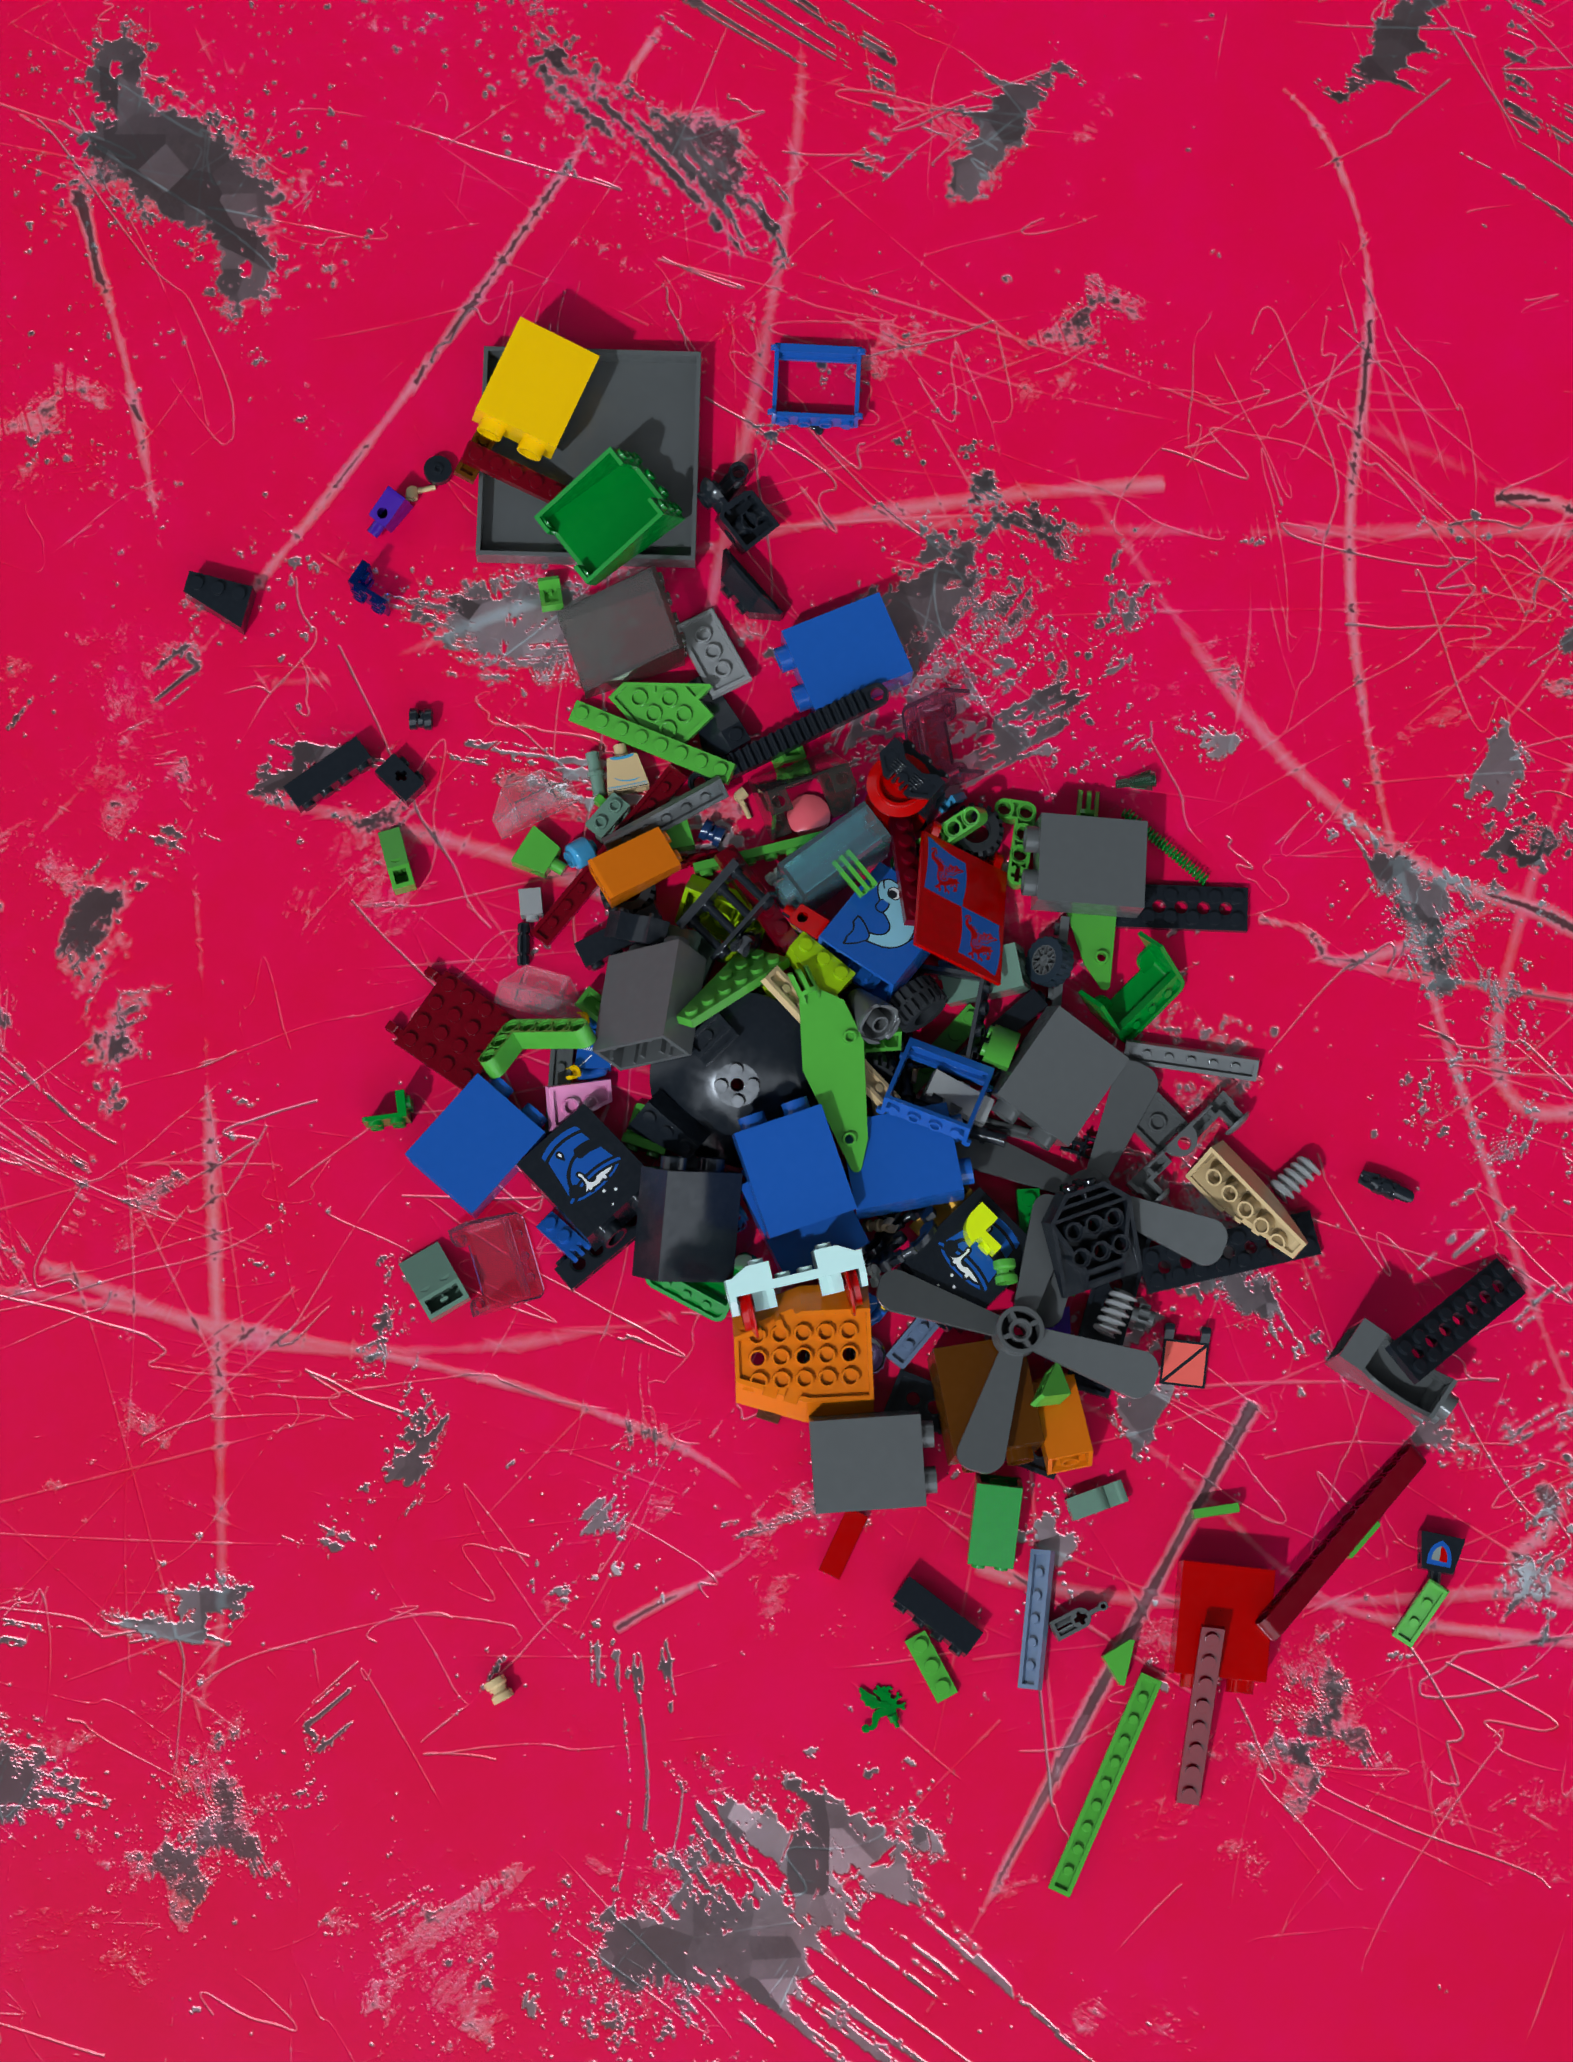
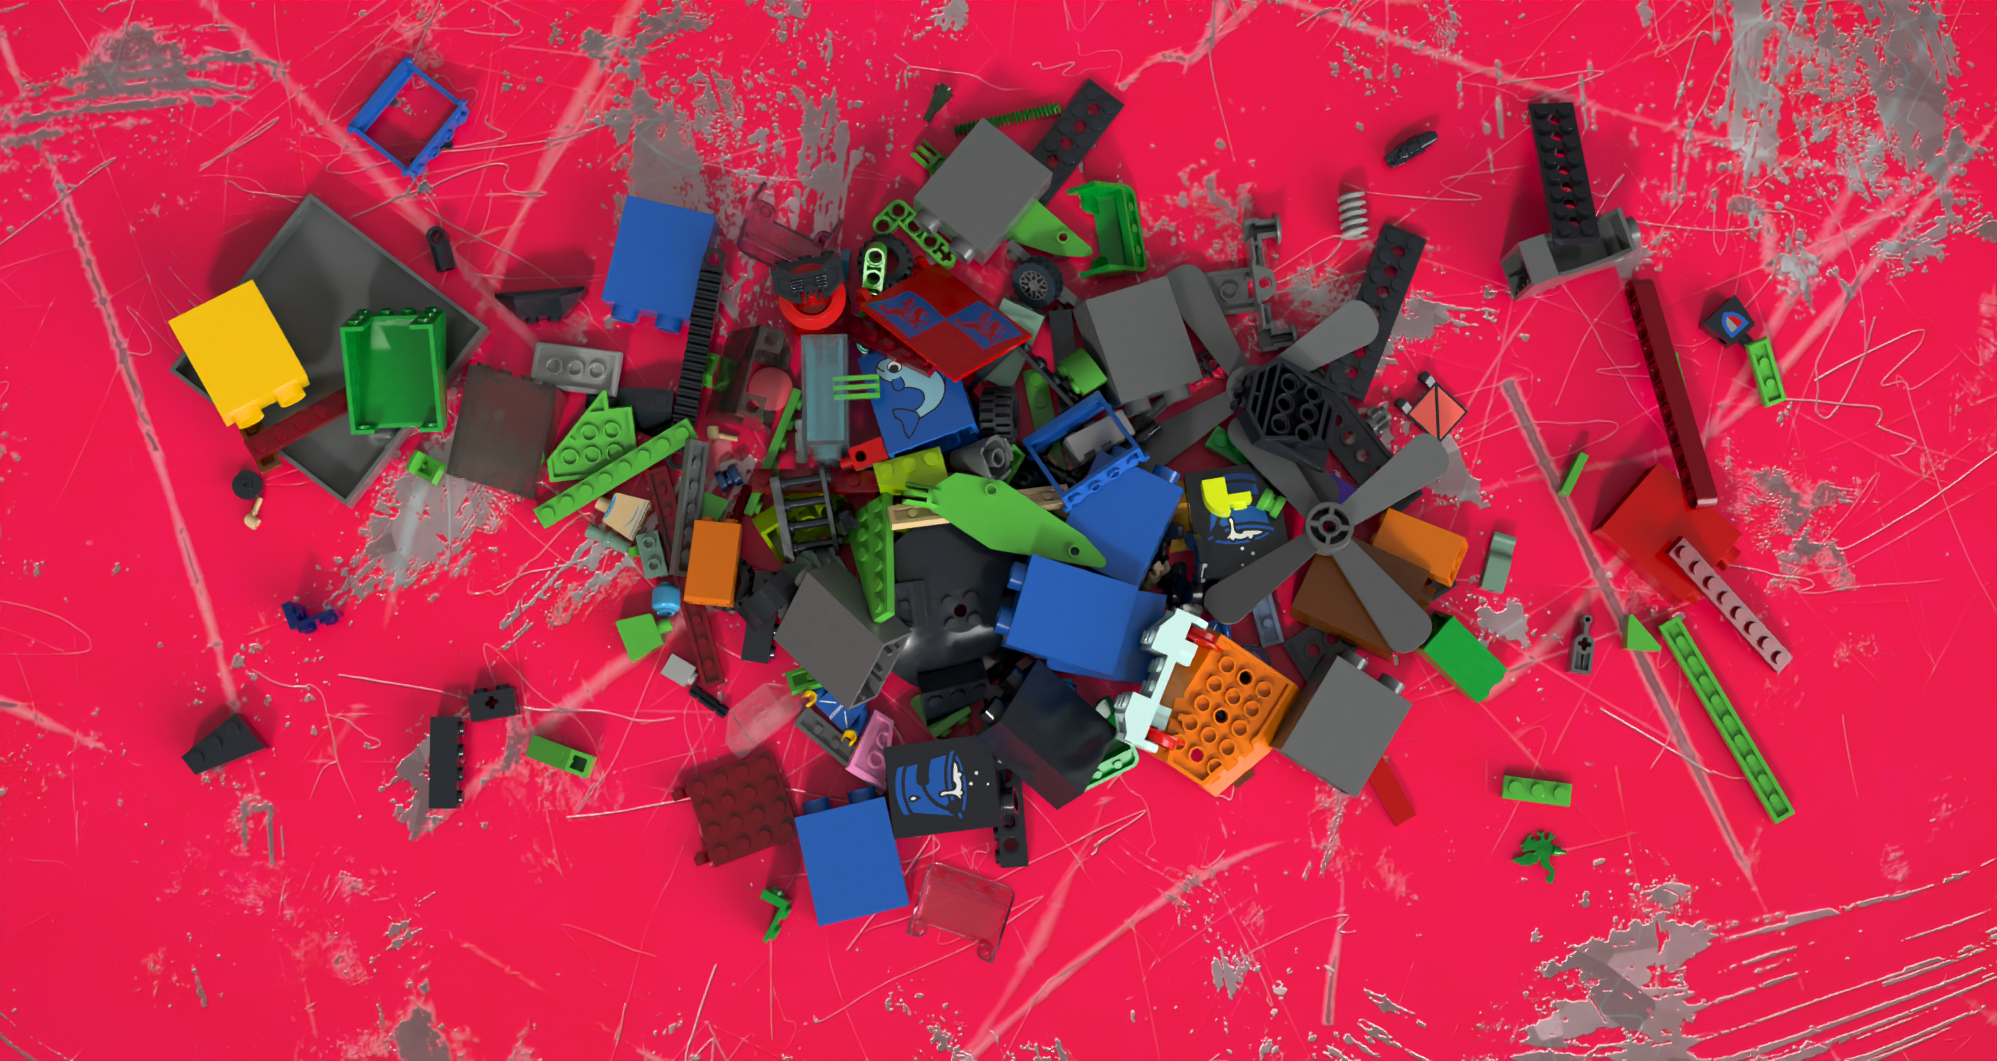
camera: 55 degrees left, 5 degrees up
dark purple torso [367,486,414,538] -> none
sand green slope [398,1242,471,1323] -> none
black wheel [409,708,433,730] -> none
bright green beam [479,1018,597,1079] -> none
clear wedge [492,769,581,840] -> none
blue hinge [536,1211,592,1263] -> none
black brick [697,477,779,555] -> none
black brick [891,1576,983,1657] -> none
sand blue plate [1017,1549,1055,1690] -> none
bright green slope [1030,1363,1071,1407] -> none
light grey piece [1093,1287,1137,1339] -> none
dark grey plate [1124,1039,1260,1082] -> none
tan wedge [1185,1140,1308,1259] -> none

